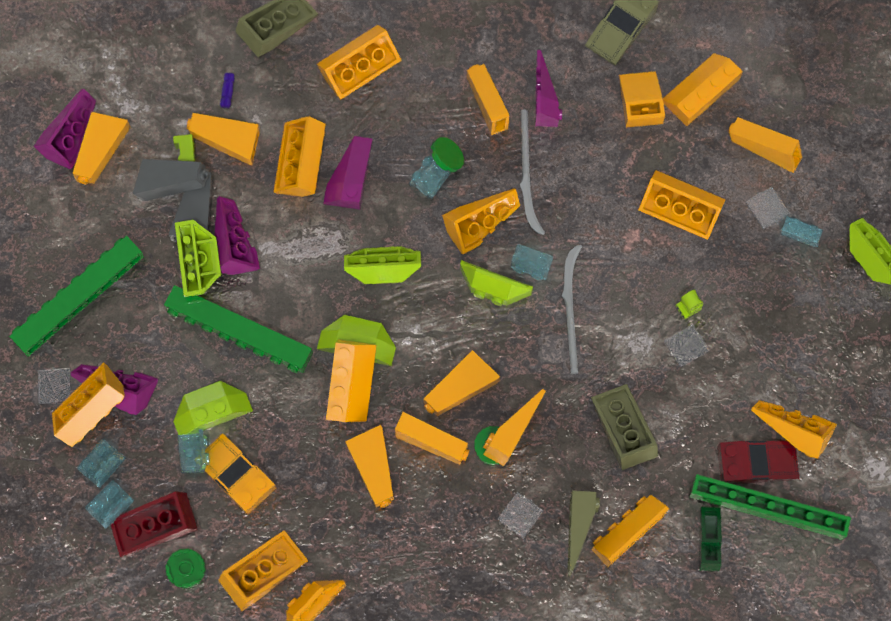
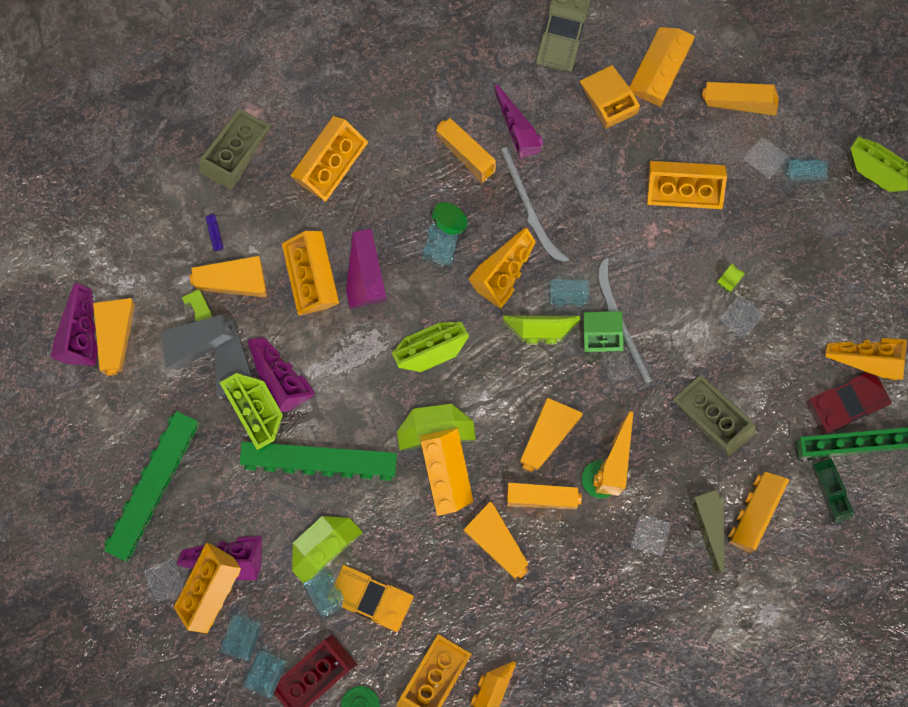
camera: 20 degrees left, 5 degrees up
none -> bright green slope [584,311,623,352]

